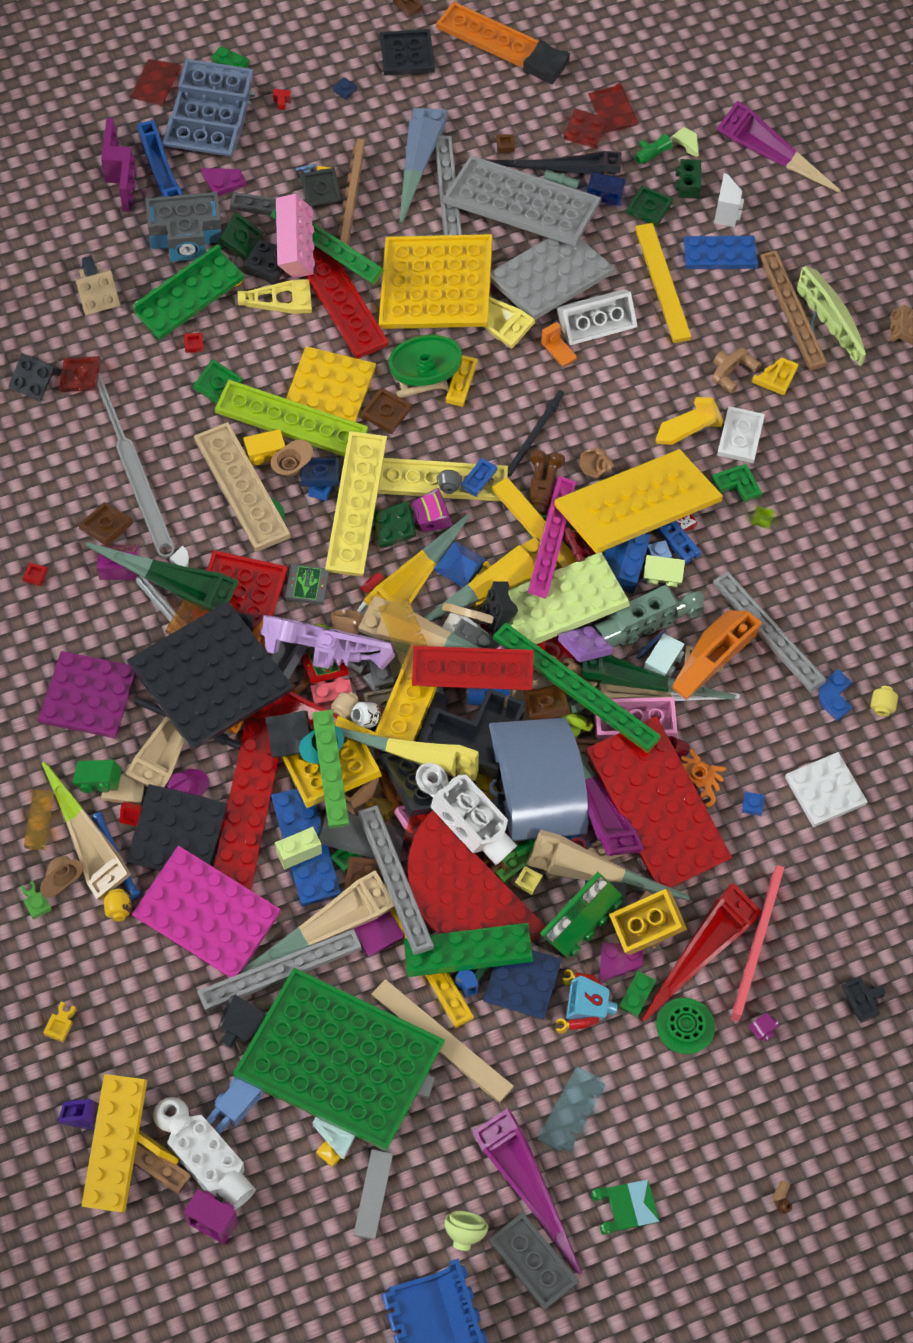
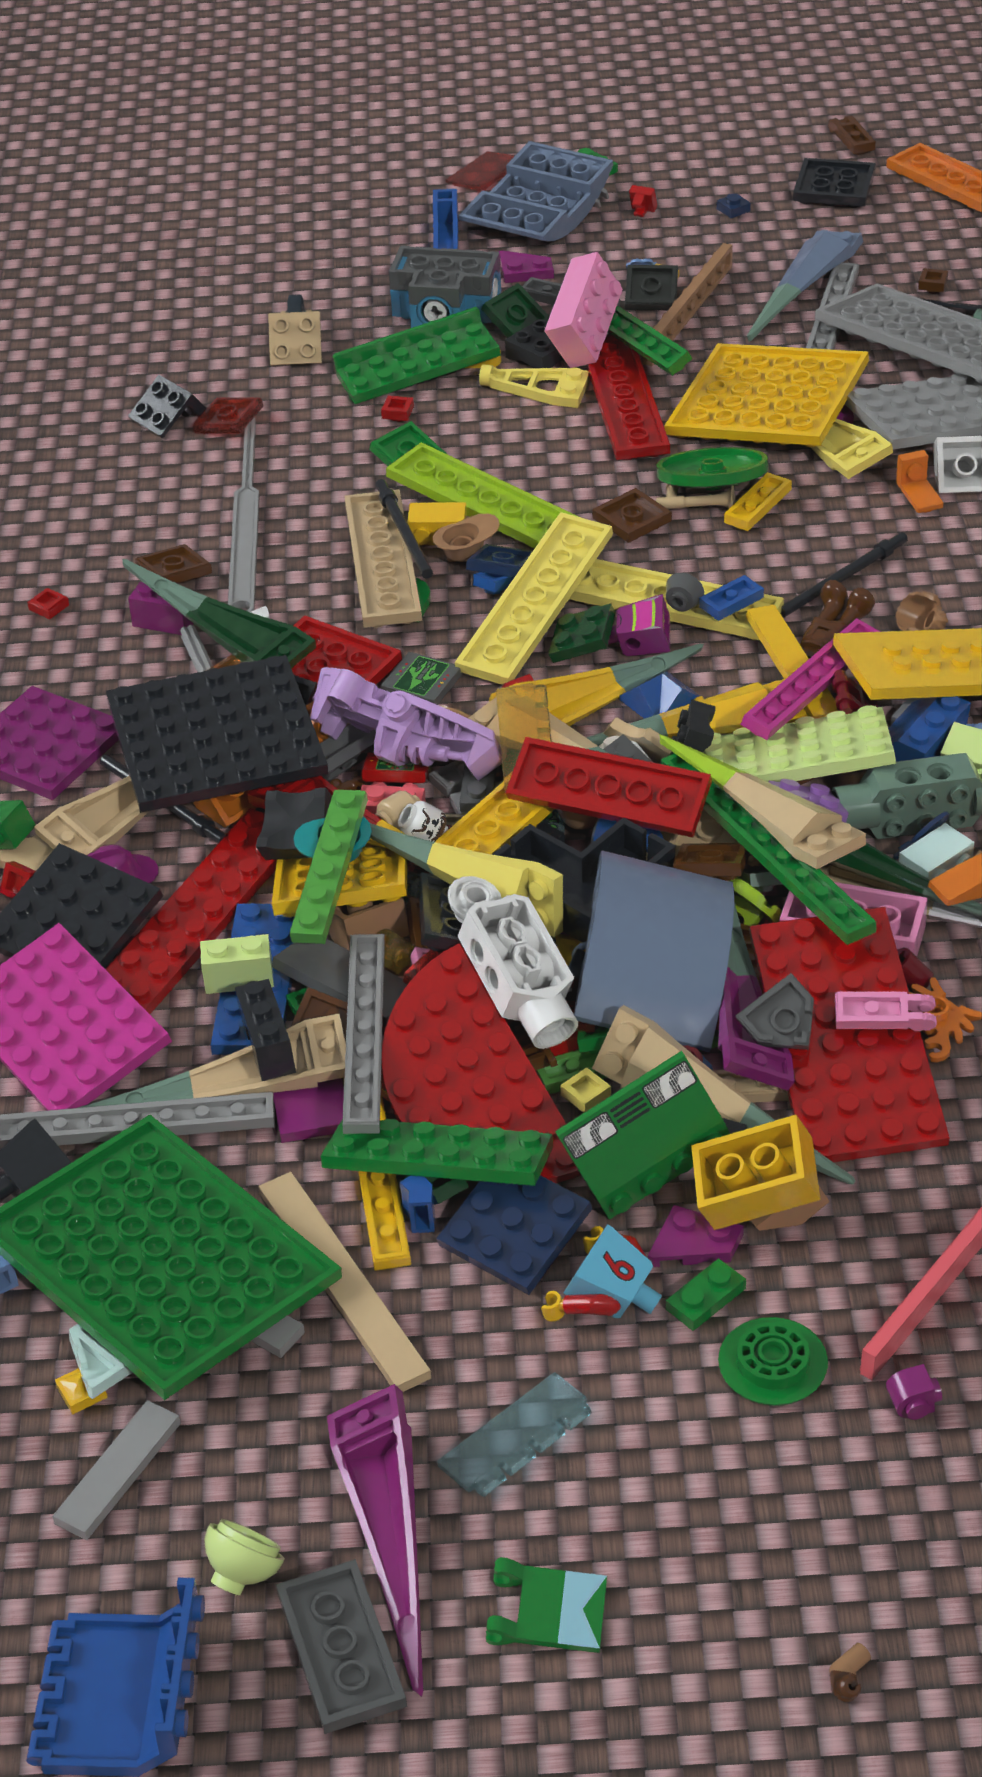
camera: 25 degrees right, 20 degrees down
magenta bracket [101,118,137,212] -> none
yellow plate [286,346,376,422] -> none
red plate [641,883,762,1021] -> none
none -> black arch [235,979,296,1081]
none -> black bar [375,479,433,579]
none -> tan plate [660,734,866,869]
none -> dark grey plate [736,973,814,1050]
none -> bright pink hinge [835,992,937,1031]

